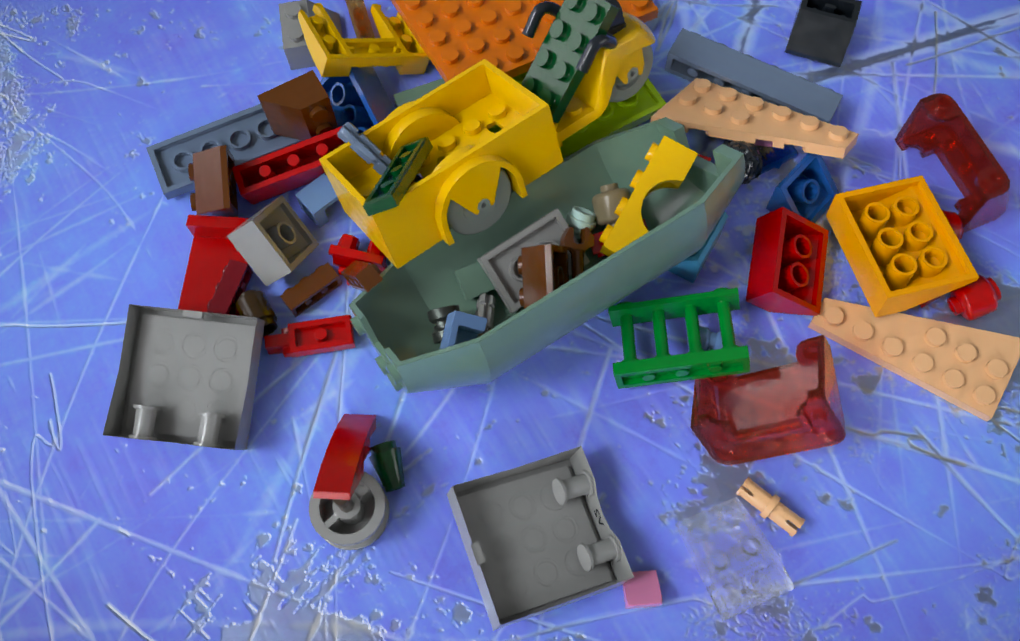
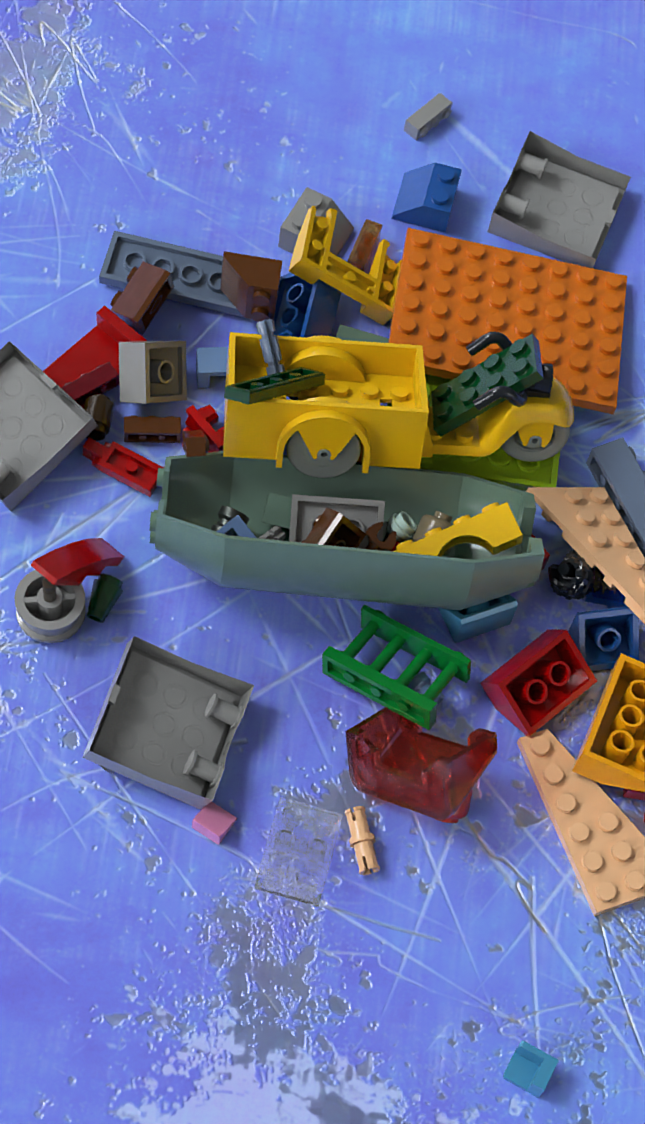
camera: 25 degrees right, 5 degrees down
red brick [232,126,345,205] -> none

